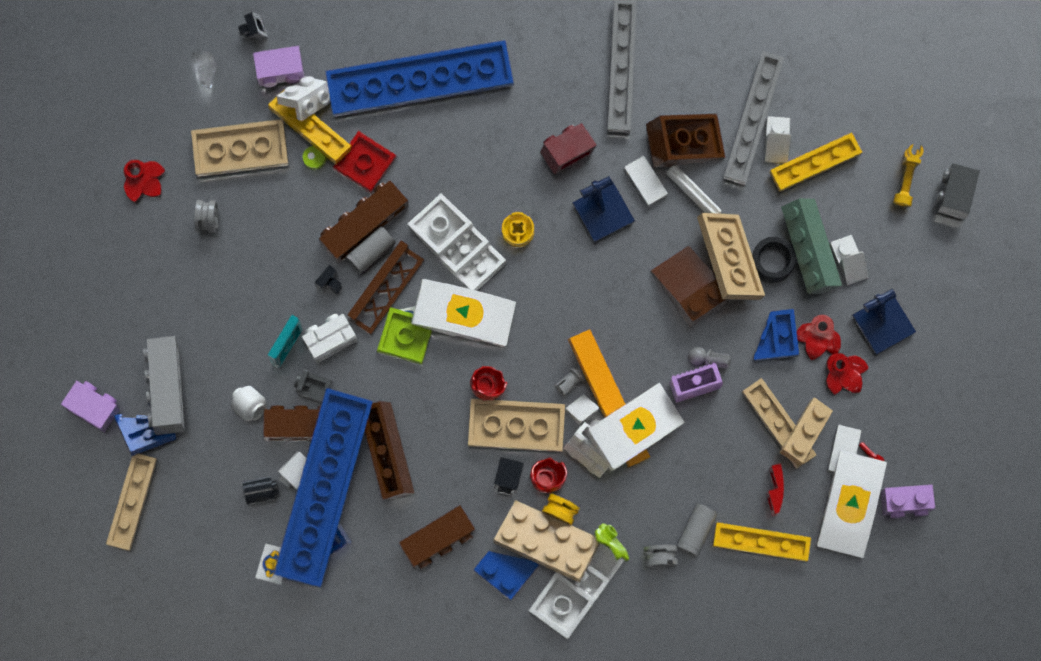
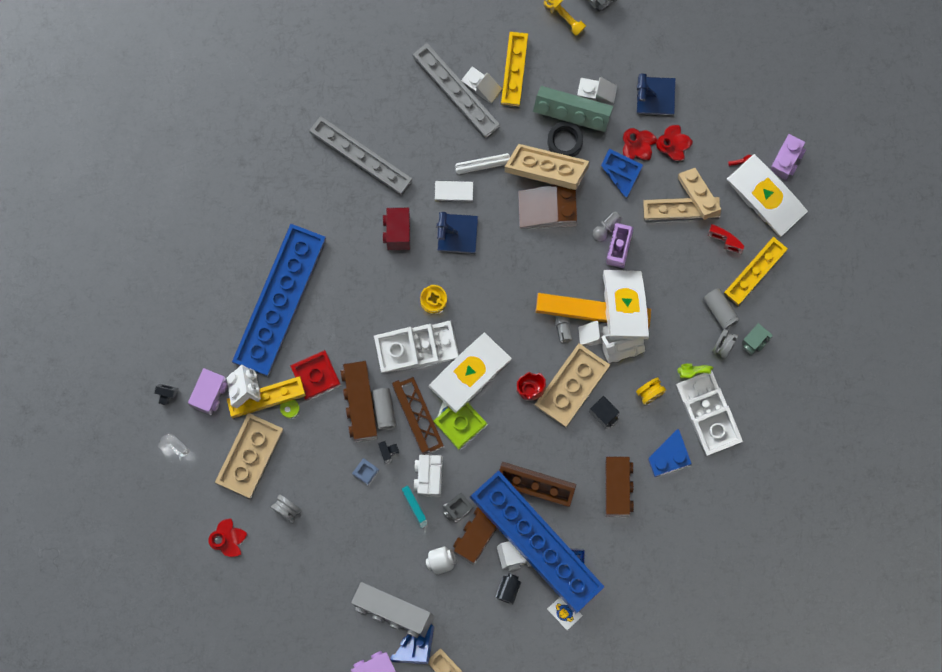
camera: 50 degrees left, 0 degrees up
tan plate [494,500,601,583] -> none
red hair [529,458,568,494] -> none
reddish brown slope [646,114,726,168] -> none
white tile [827,425,861,473] -> none
none -> sand blue tile [352,458,379,486]
none -> sand green brick [742,323,773,355]

